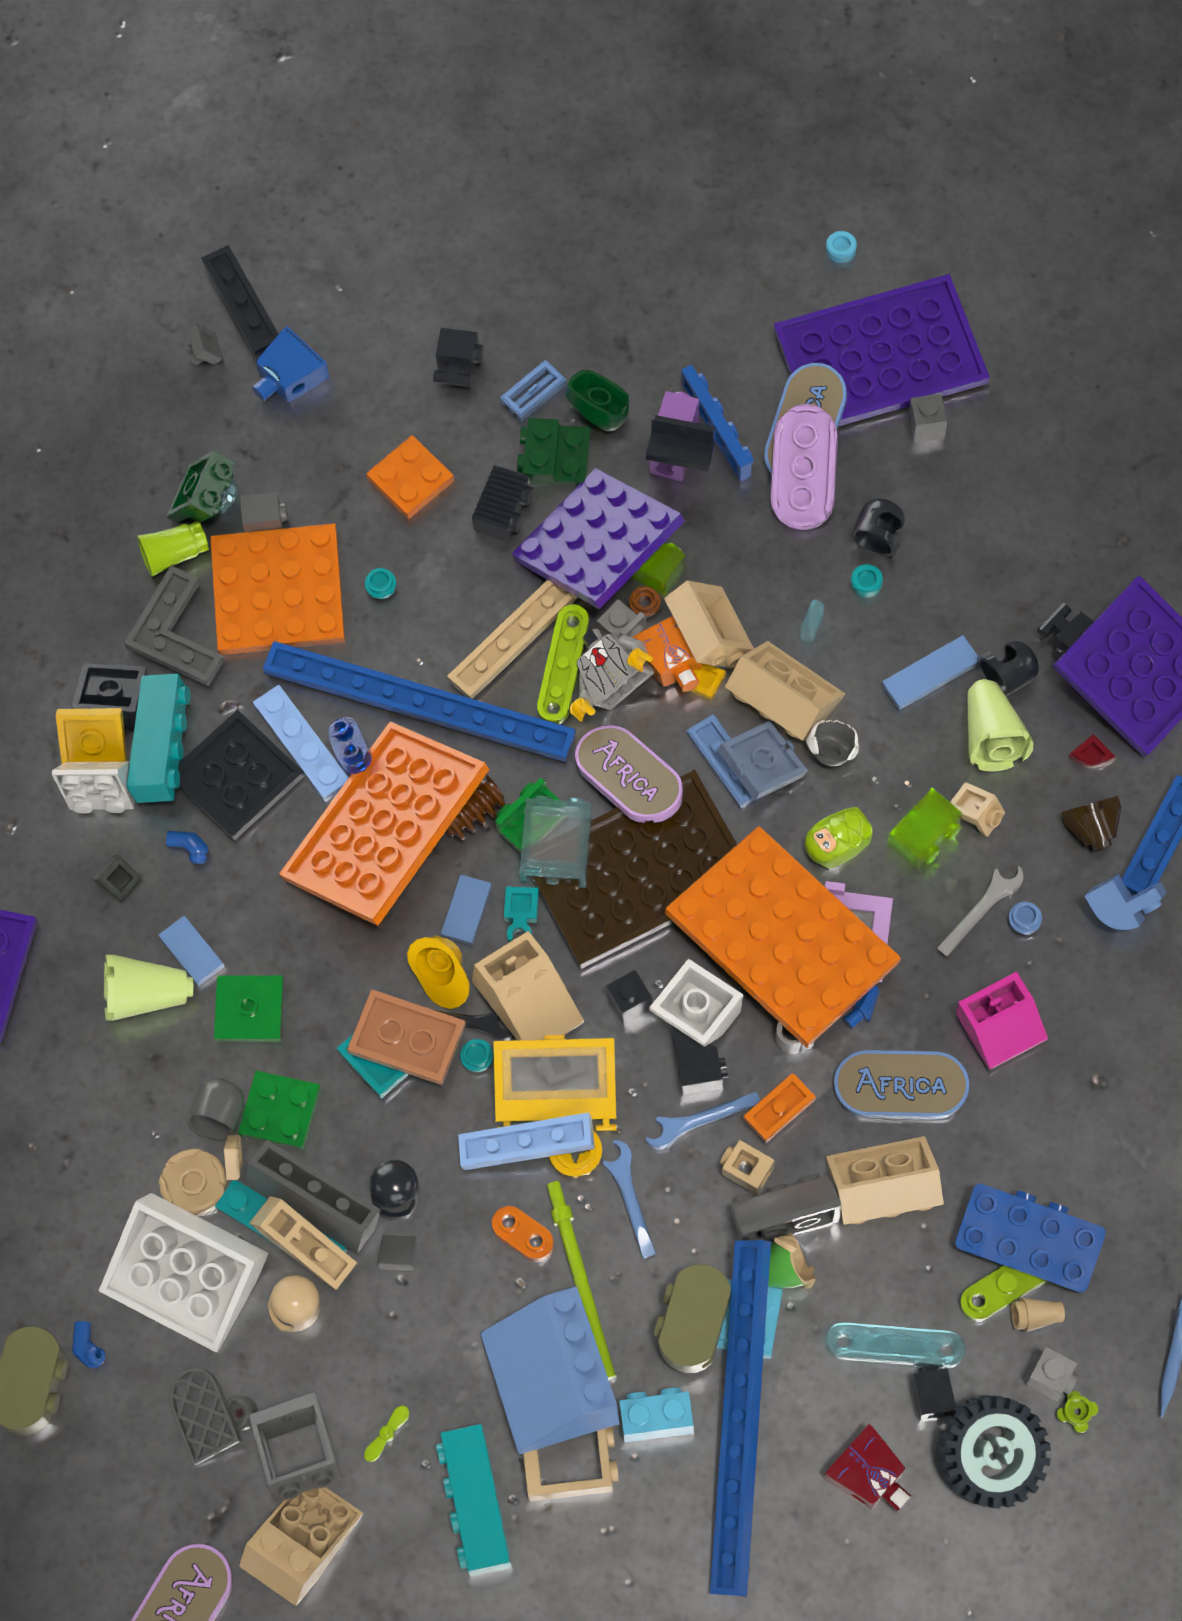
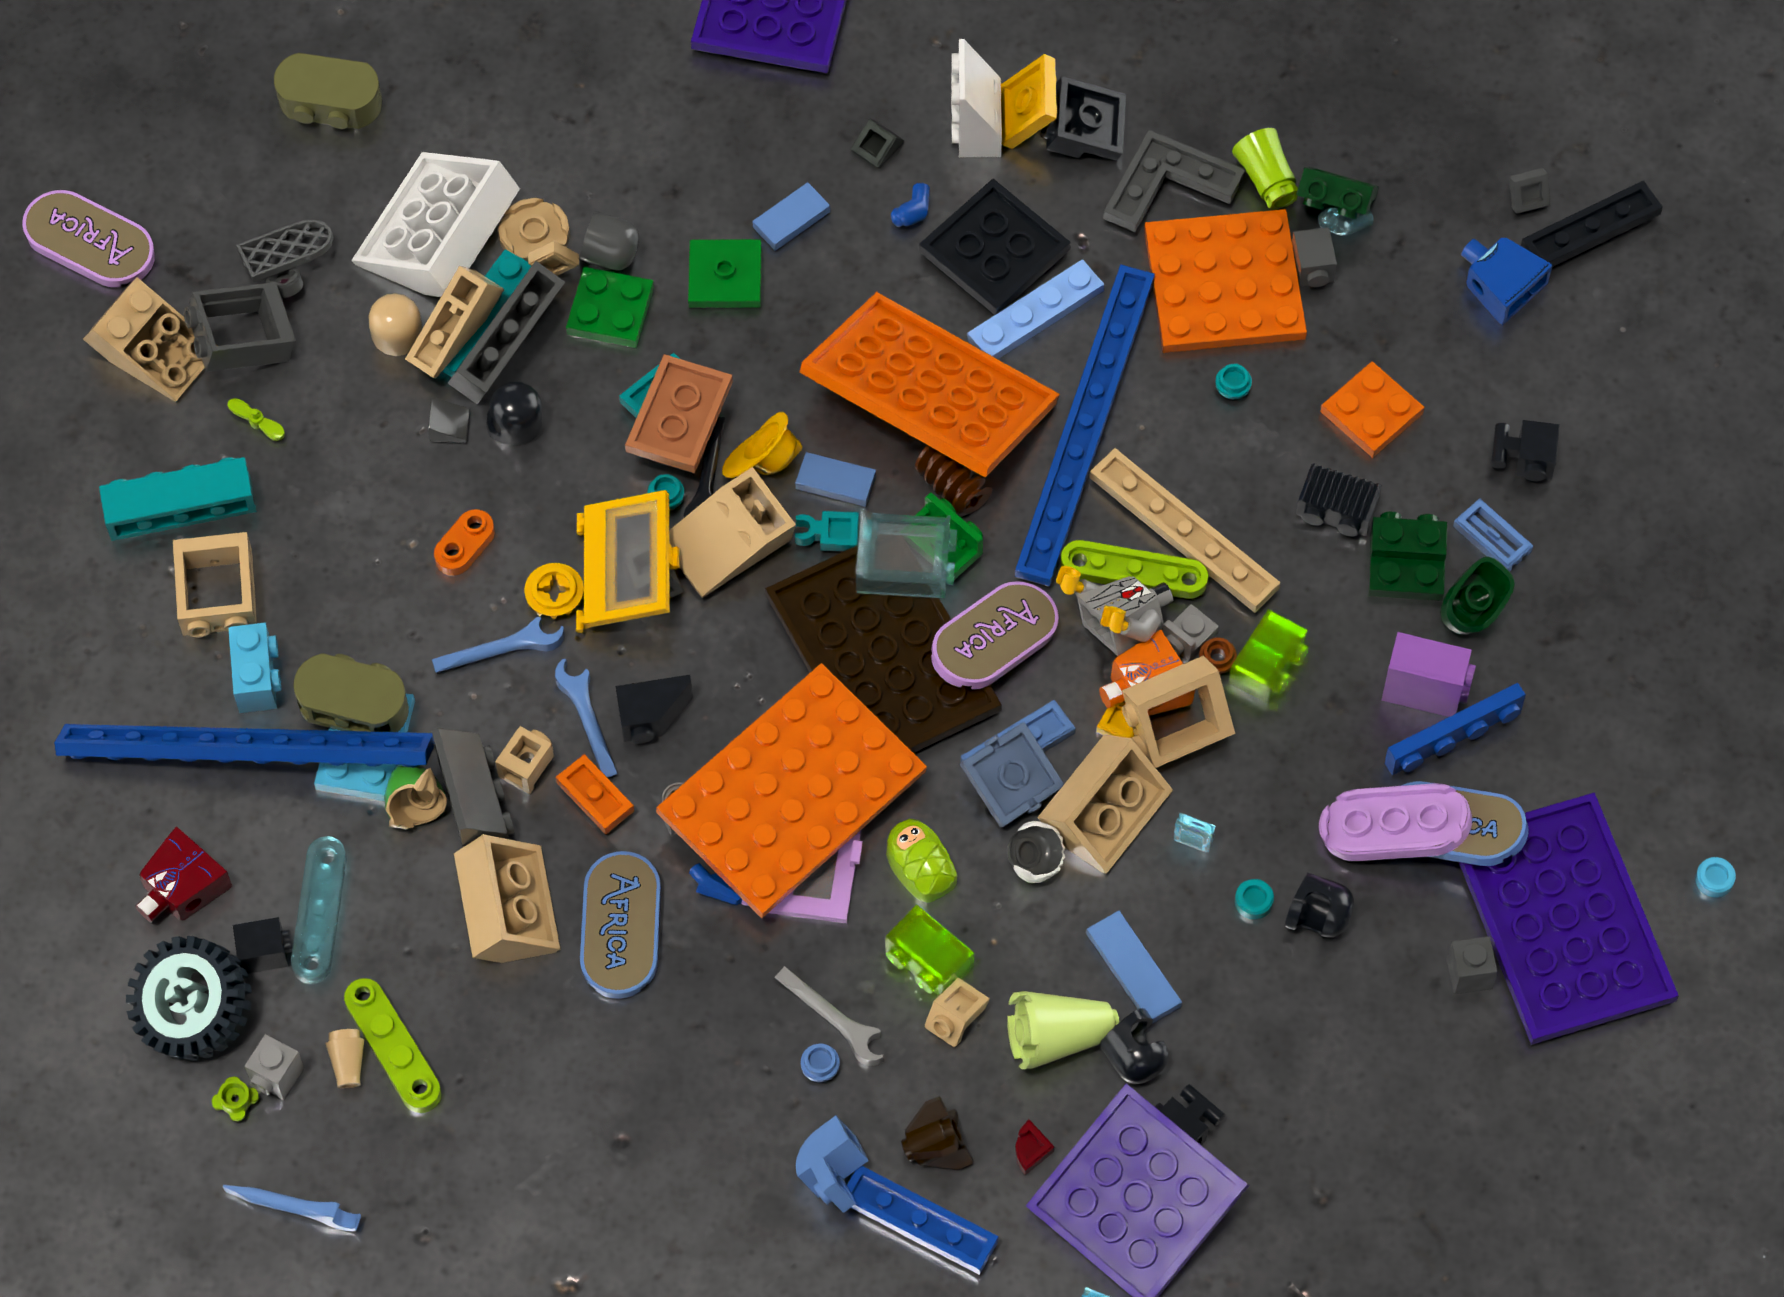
camera: 85 degrees right, 5 degrees down
blue arm [72,1321,106,1368] -> none
yellowish green cone [104,954,193,1021] -> none
teal brick [126,673,191,803] -> none
clear blue plate [328,717,372,774] -> none
light blue plate [458,1113,595,1170] -> none
medium blue slope [480,1286,619,1455] -> none
plate [511,468,685,609] -> none
lime bar [547,1181,616,1380] -> none
black brick [606,970,652,1025] -> none
black panel [646,415,715,472] -> none
white slope [649,959,743,1047] -> none
blue bracket [955,1184,1106,1292] -> none
dark pink slope [956,972,1048,1070] -> none

